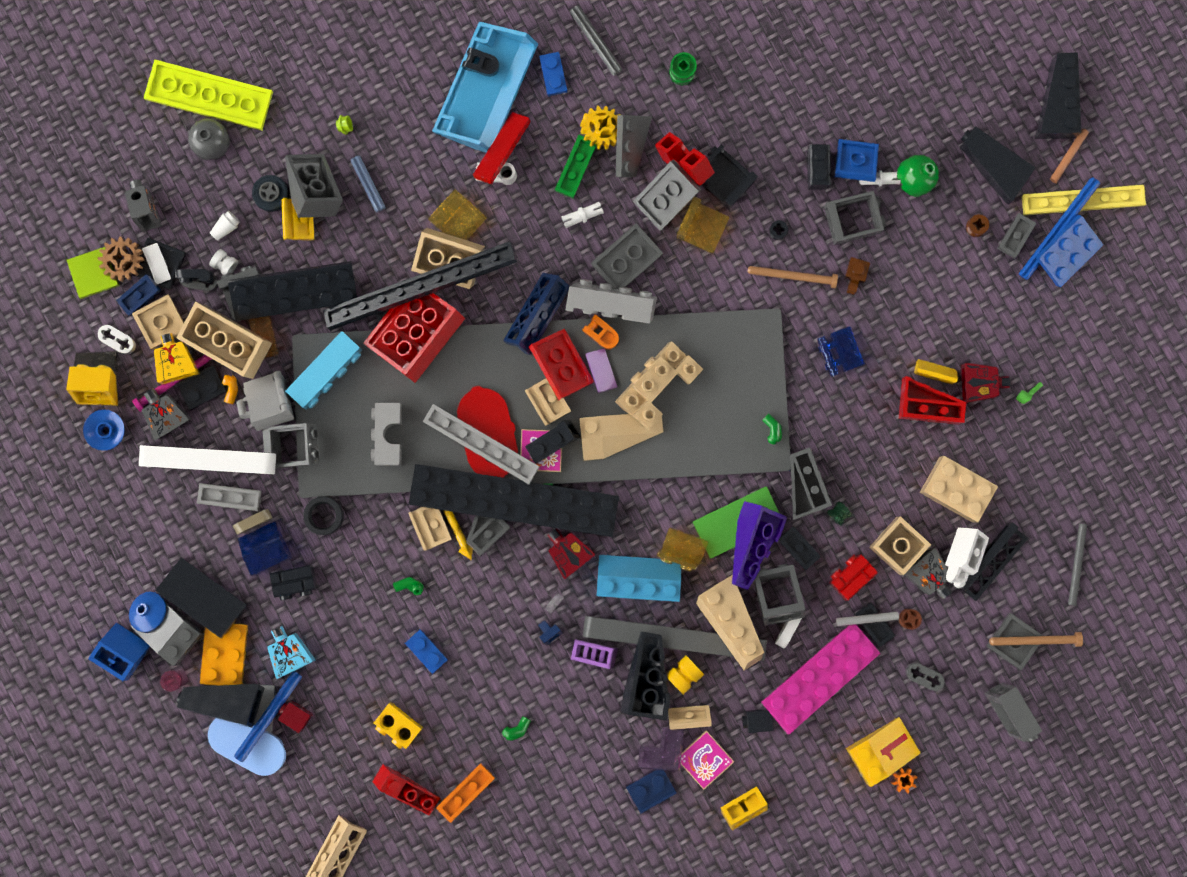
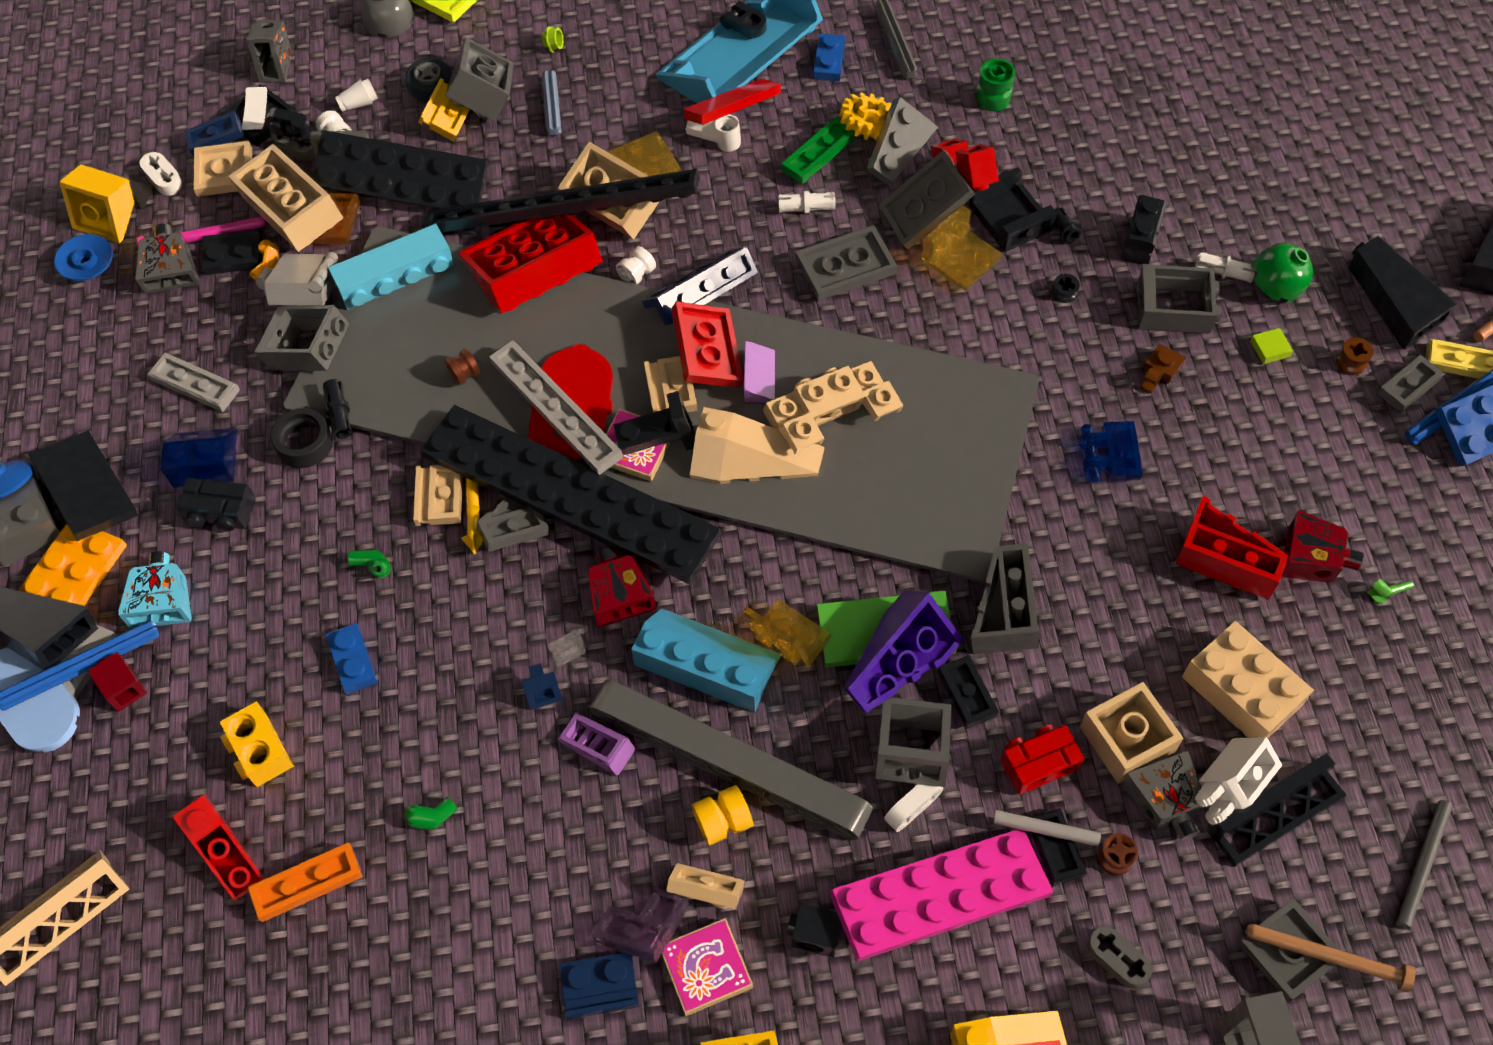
camera: 25 degrees right, 25 degrees down
lime tile [67,247,120,299] -> none
medium nougat gear [98,237,145,282] -> none
white beam [139,445,276,474] -> none
yellow torso [154,333,199,385] -> none
dark tan beam [233,509,273,535] -> none
light grey arch [371,403,402,466] -> none
light grey wedge [566,279,657,324] -> none
orange plate [582,315,619,349] -> none
black wedge [620,631,670,721] -> none
tan wedge [696,574,764,670] -> none
medium nougat bar [747,266,838,288] -> none
green arm [762,413,782,445] -> none
clear green wheel [827,501,853,527] -> none
blue tile [835,139,879,182] -> none
yellow slope [914,359,958,385] -> none
none -> black pin [323,379,352,439]
none -> copper wheel [444,348,481,386]
none -> white wheel [616,246,656,284]
none -> black pin [1054,207,1081,243]
none -> lime tile [1250,328,1293,364]

